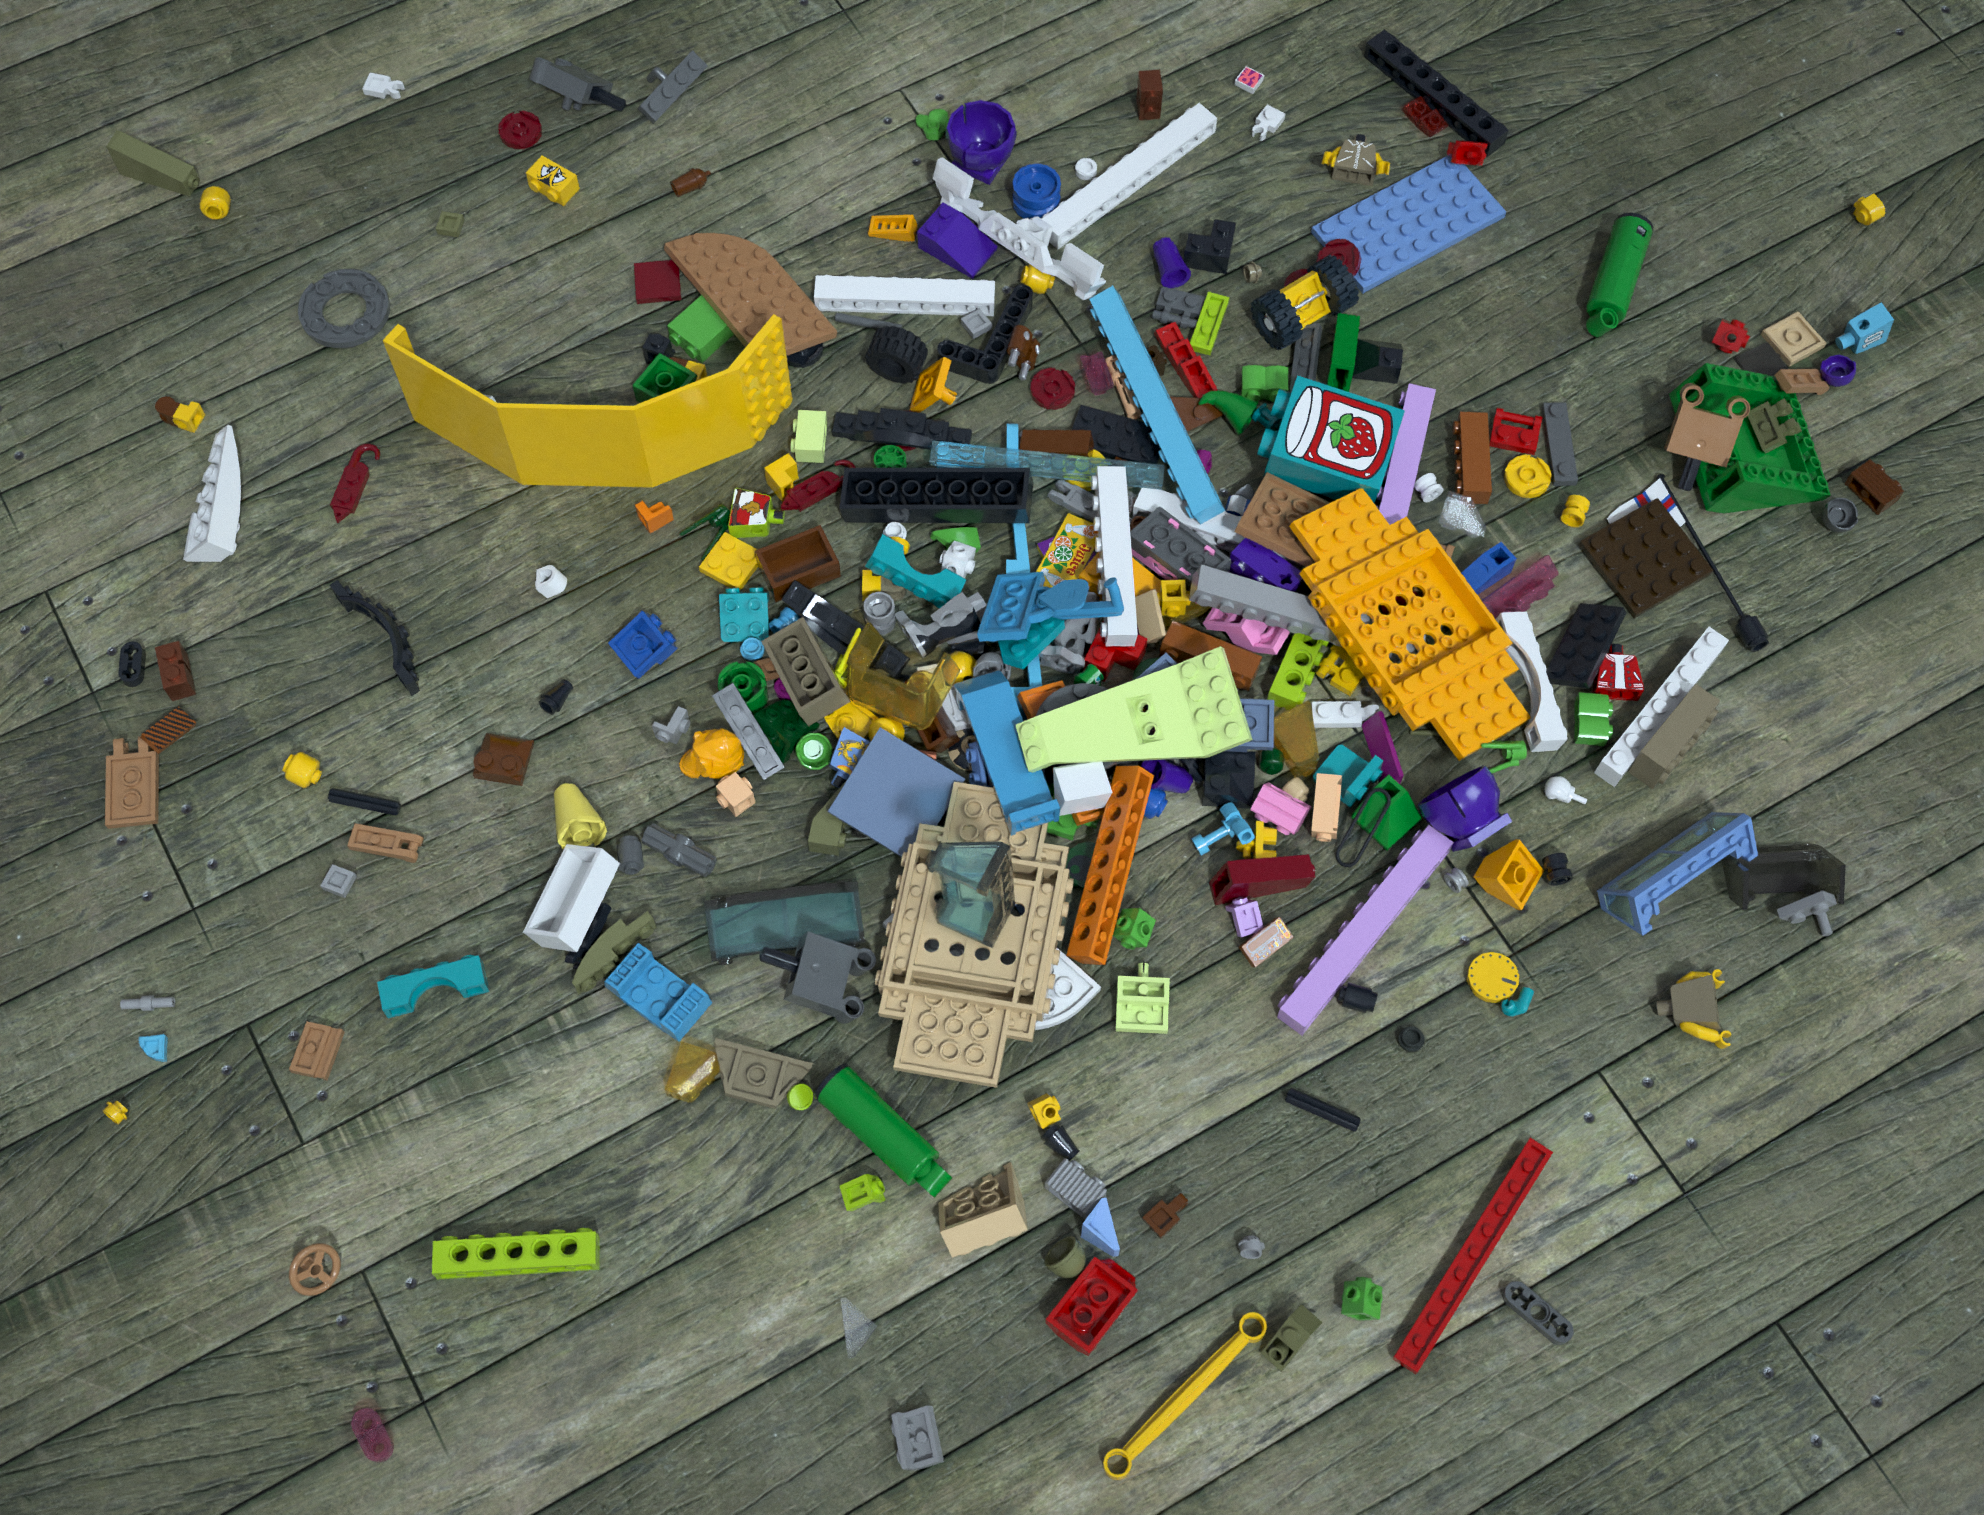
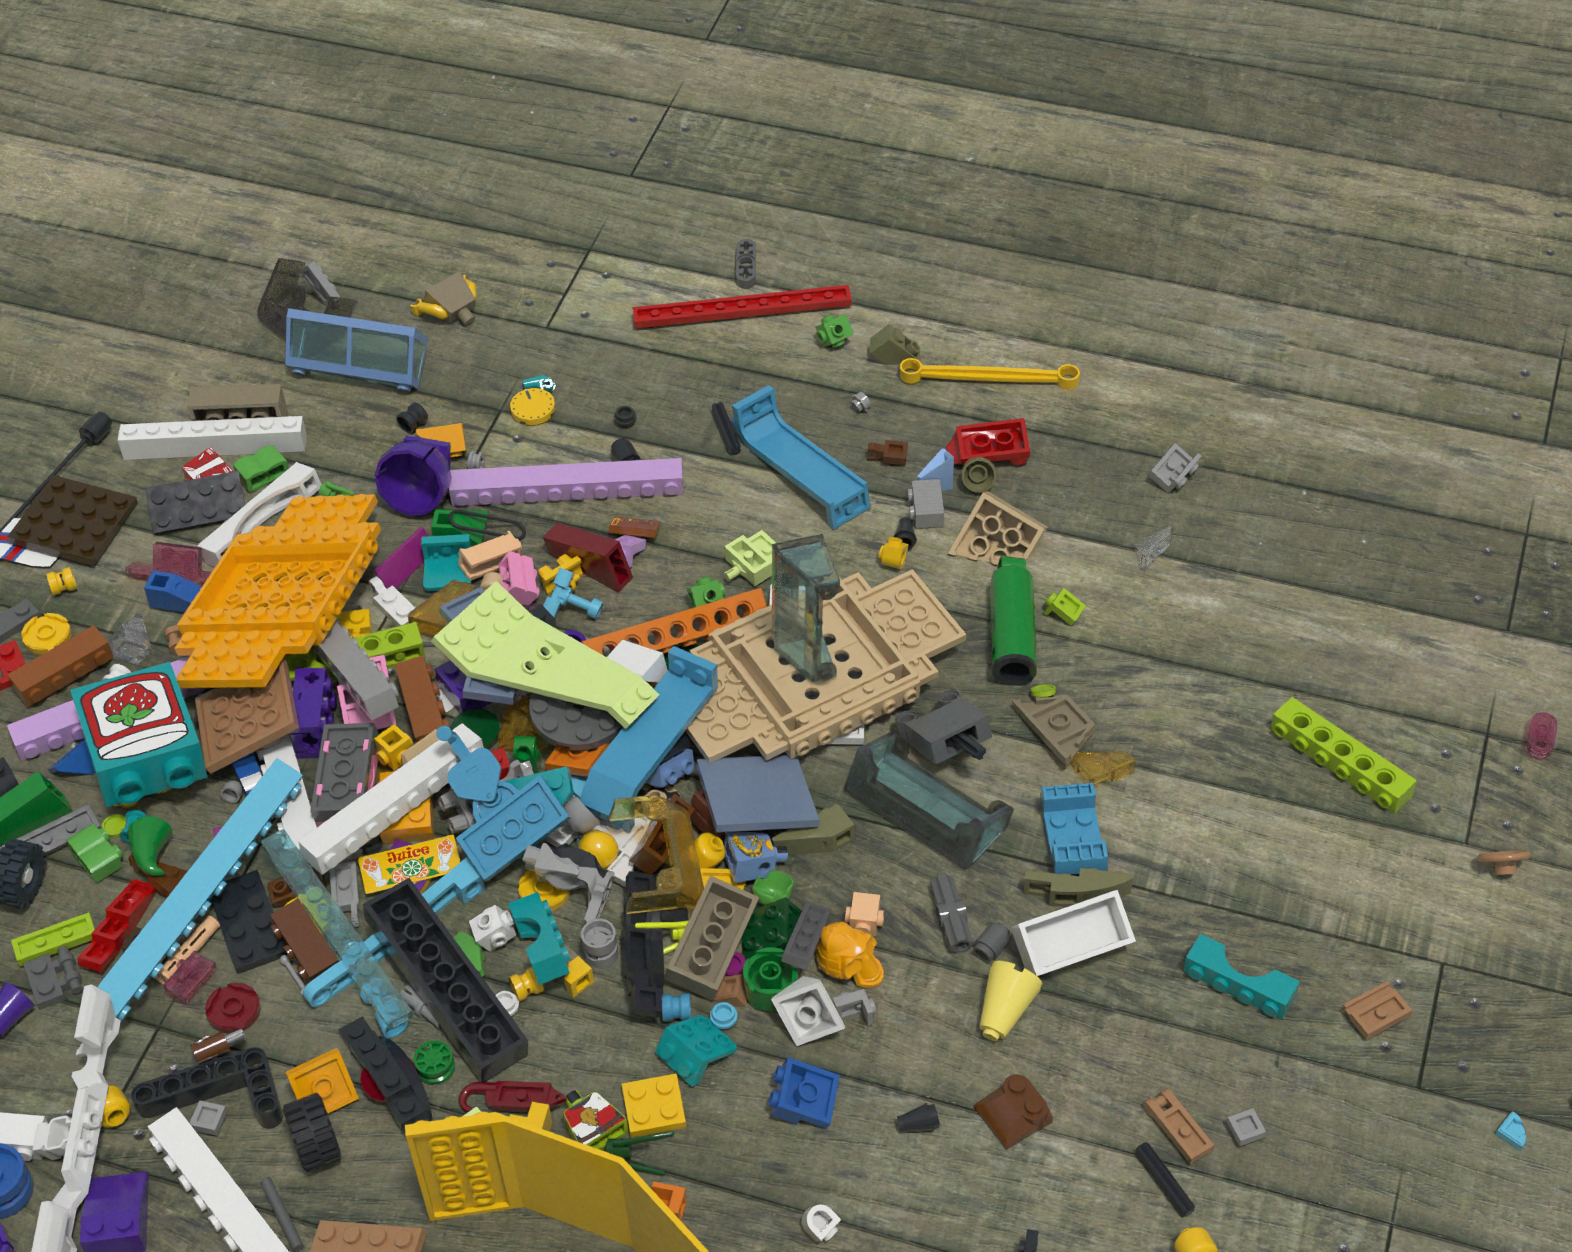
camera: 130 degrees left, 15 degrees down
light grey bar [120,995,175,1011] -> none
reddish brown piece [755,525,841,603] -> none
white piece [1545,776,1587,804] -> none
none -> dark azure panel [730,385,871,529]
none -> white slope [771,976,845,1046]

